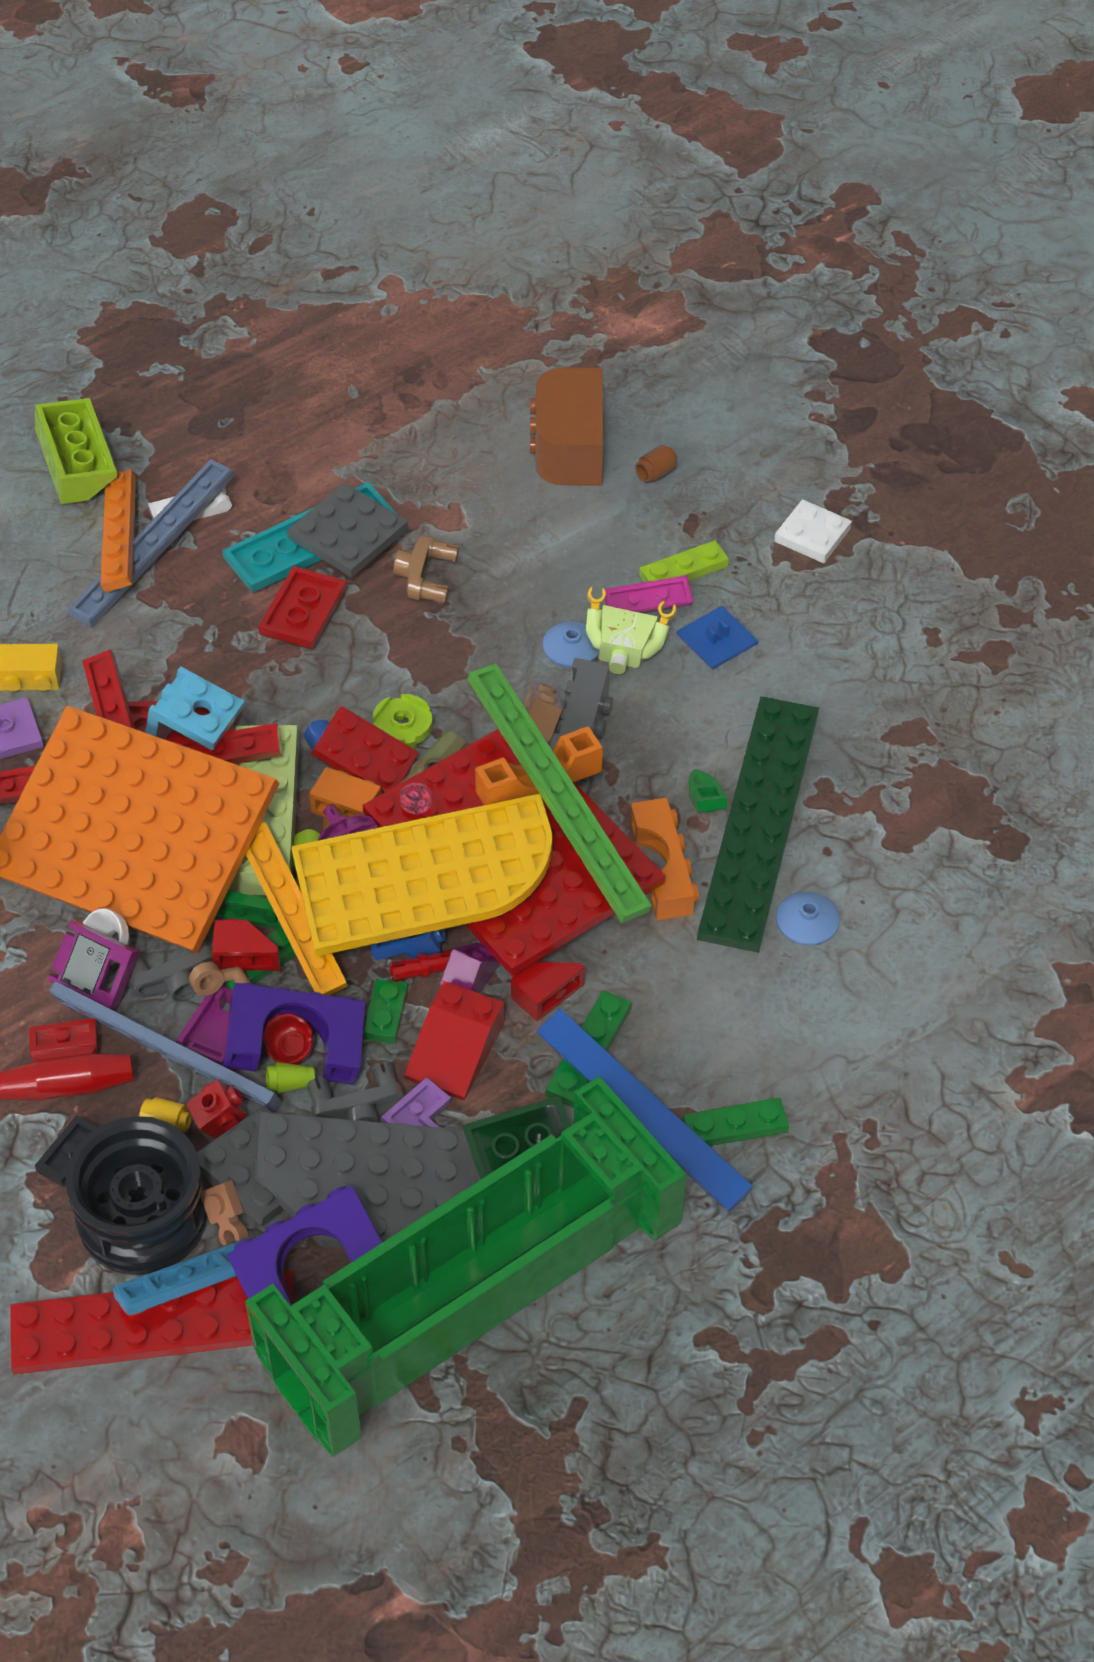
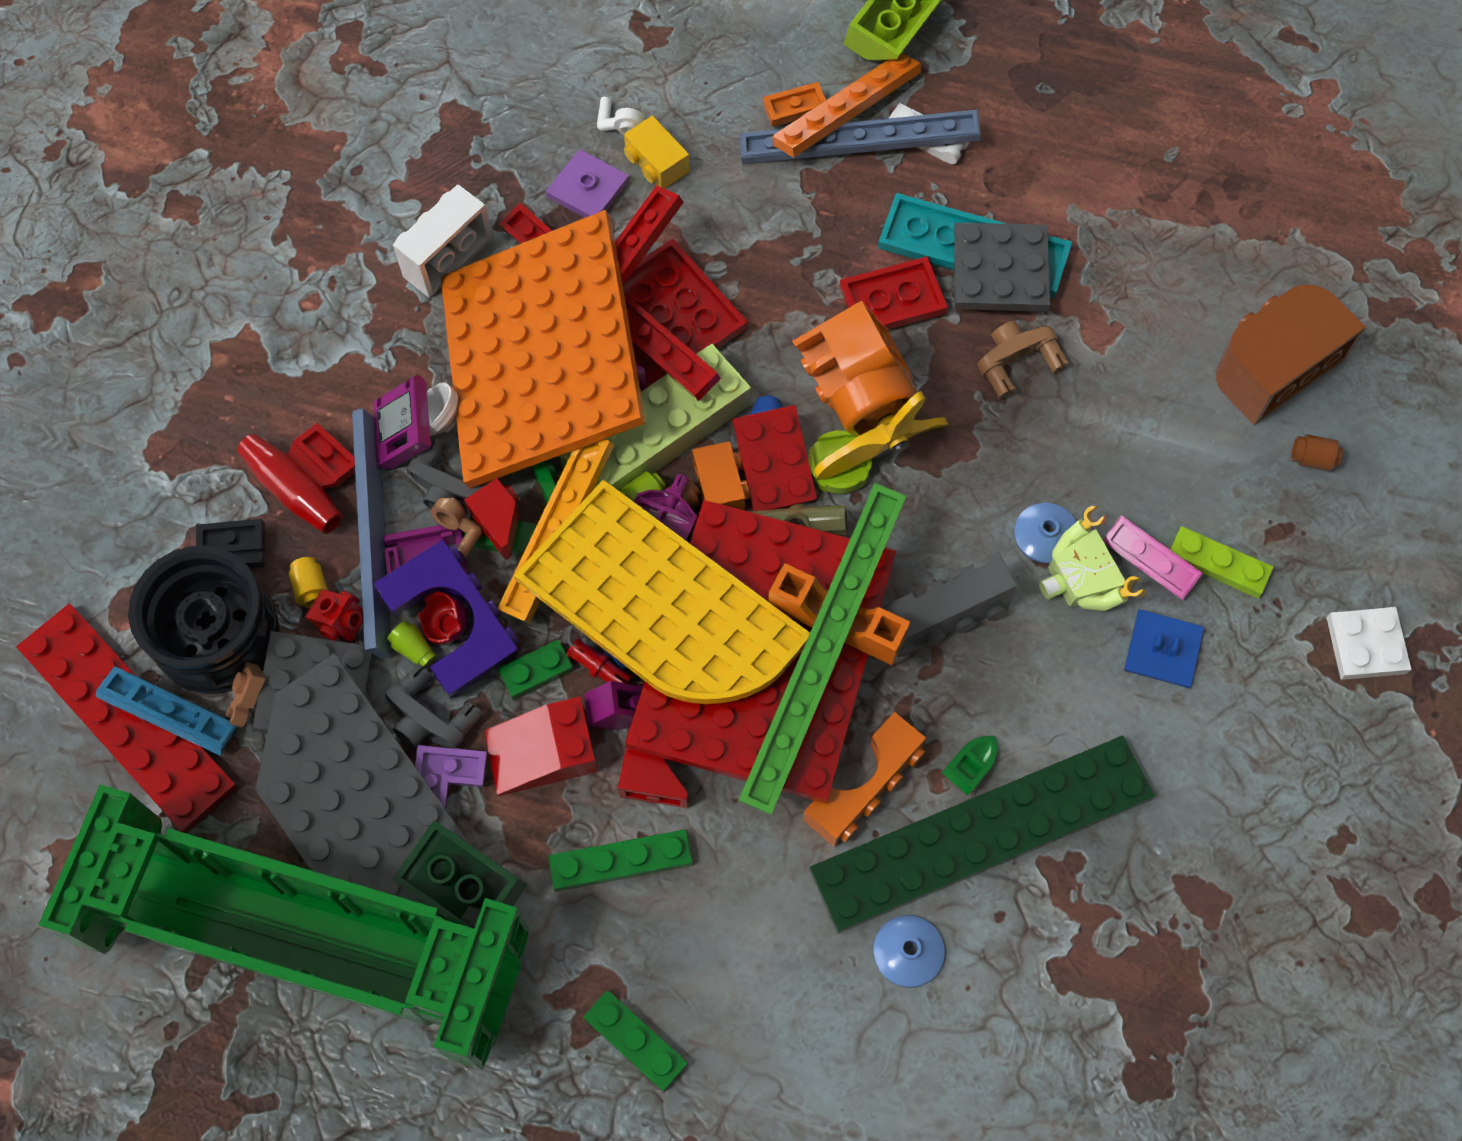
camera: 55 degrees right, 15 degrees up
medium azure bracket [145,666,245,751] -> none
dark purple arch [226,1185,383,1306] -> none
clear pink tile [400,783,432,814] -> none
medium nougat brick [523,682,562,742] -> none
blue tile [537,1008,753,1213] -> none
none -> orange plate [763,82,826,127]
none -> orange brick [792,301,949,479]

